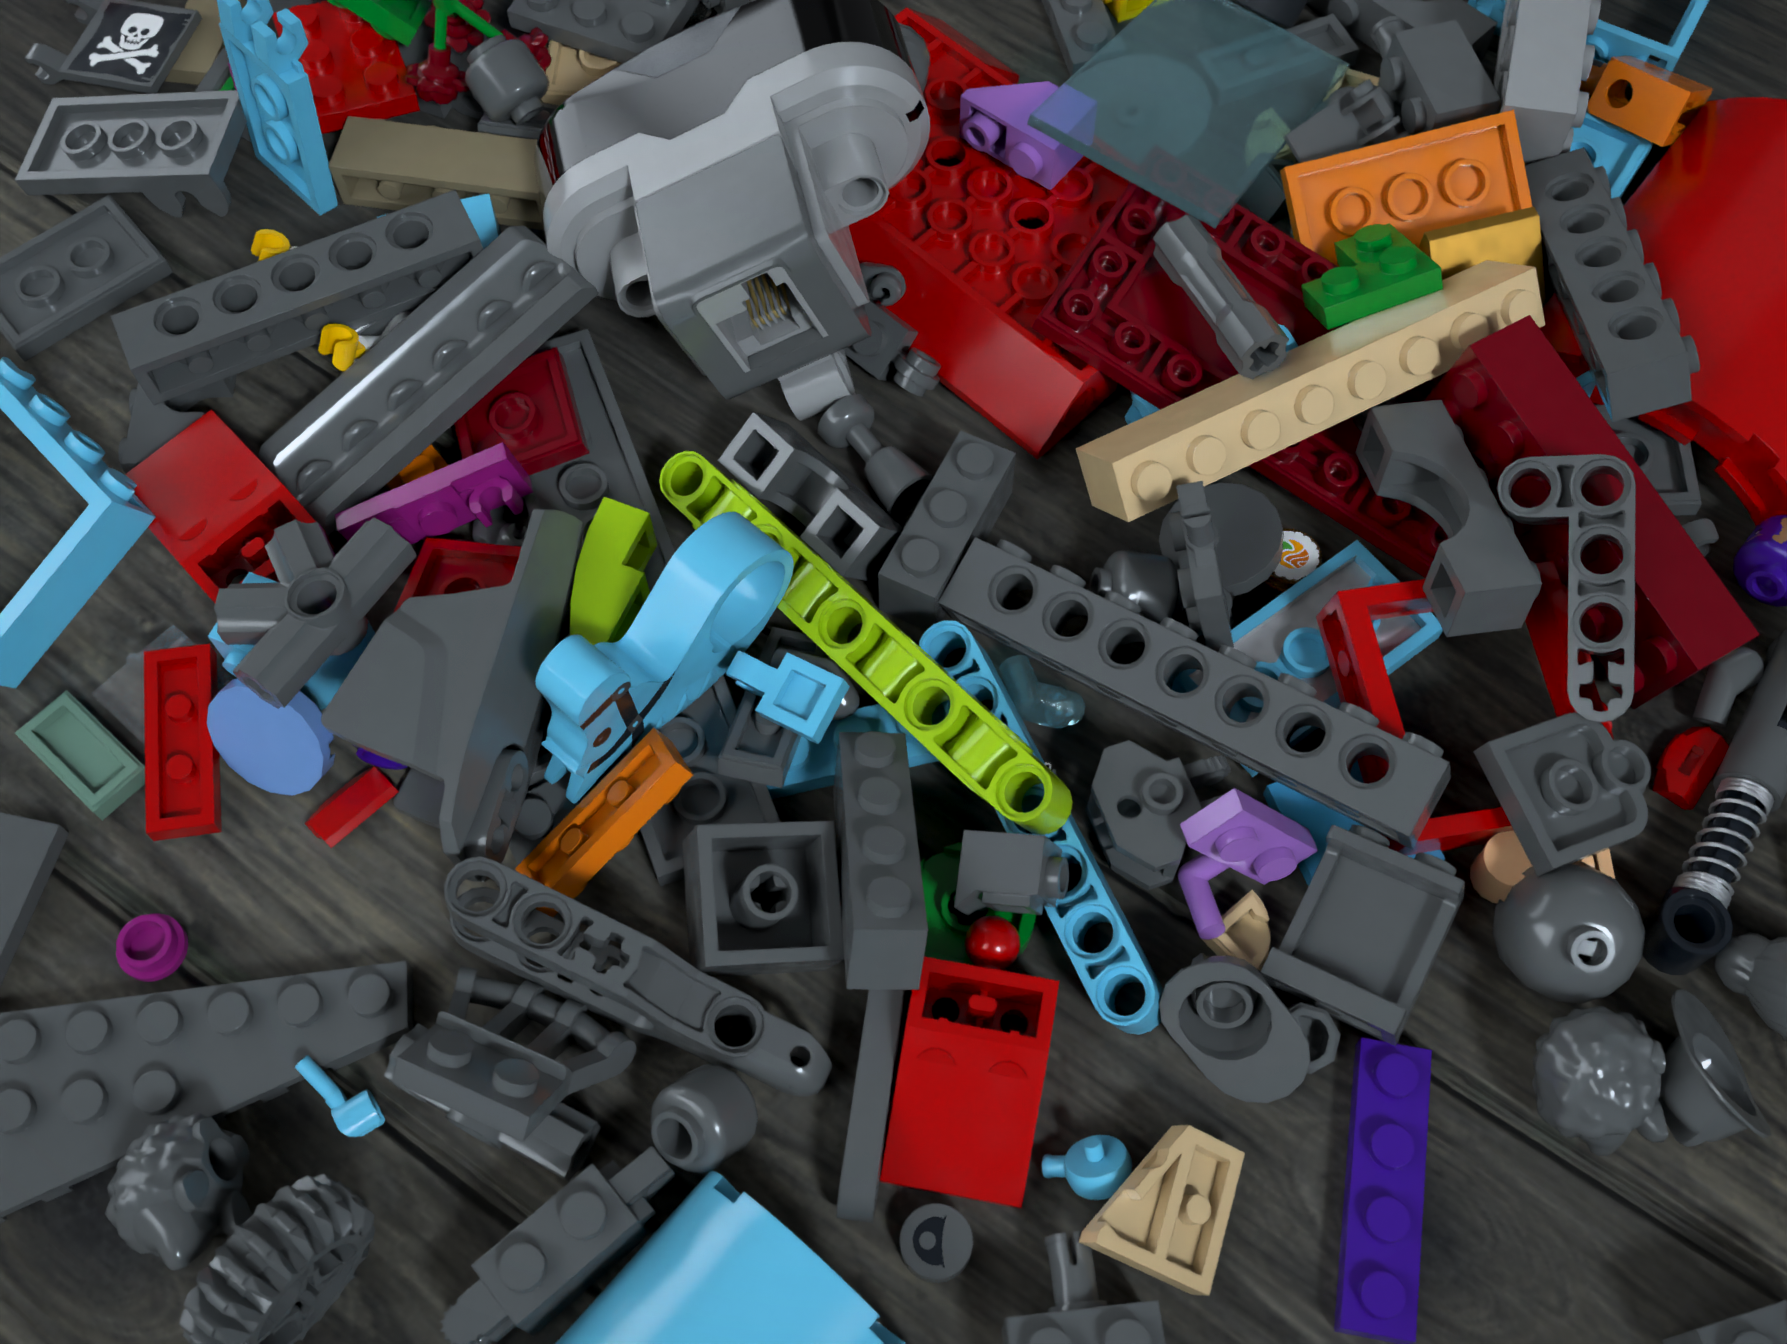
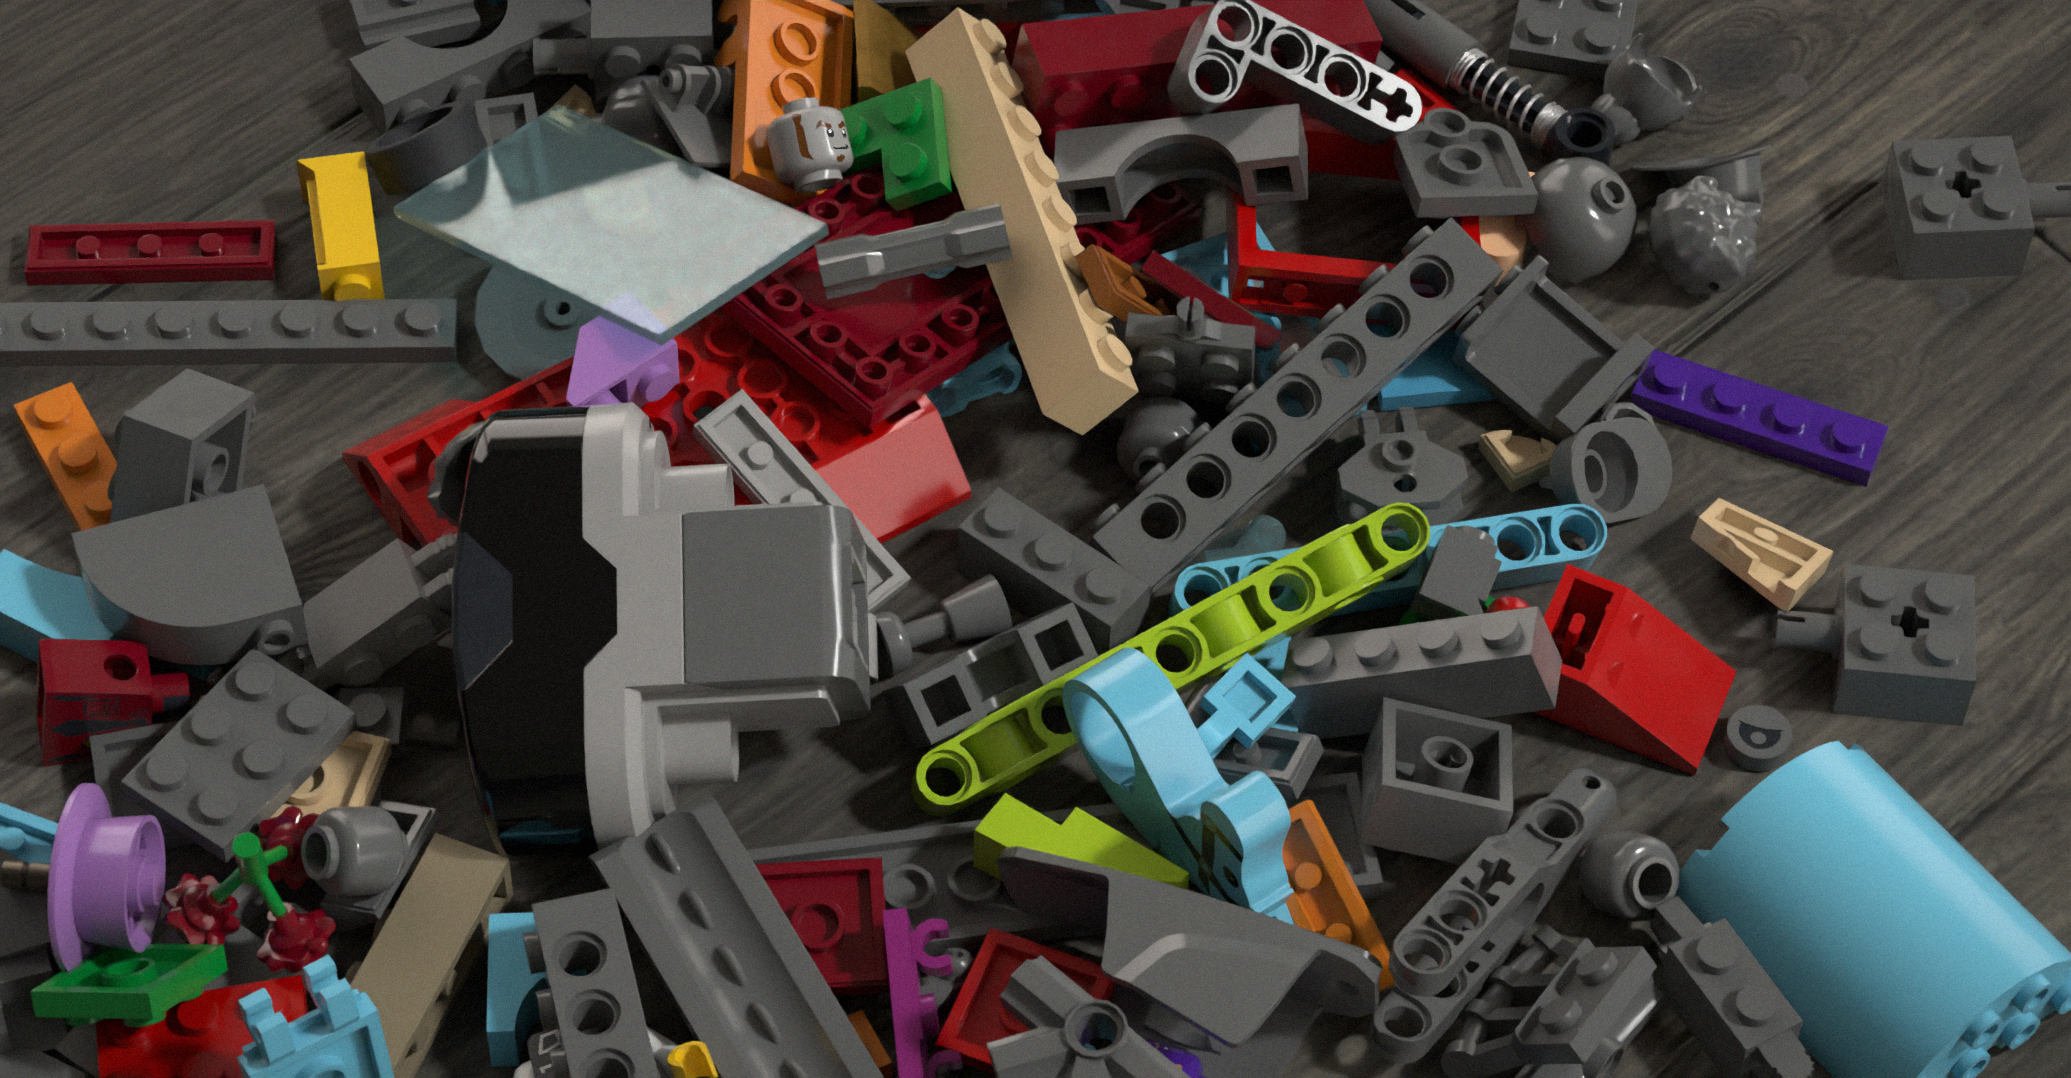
camera: 80 degrees left, 10 degrees down
dark grey beam [837,989,907,1223] -> none
medium azure piece [1042,1135,1132,1200] -> none
medium lavender plate [1178,788,1318,940] -> none
none -> light grey tile [691,389,911,614]
none -> light grey head [766,97,853,193]
none -> dark orange tile [1075,244,1192,323]
none -> dark red tile [1141,251,1282,352]

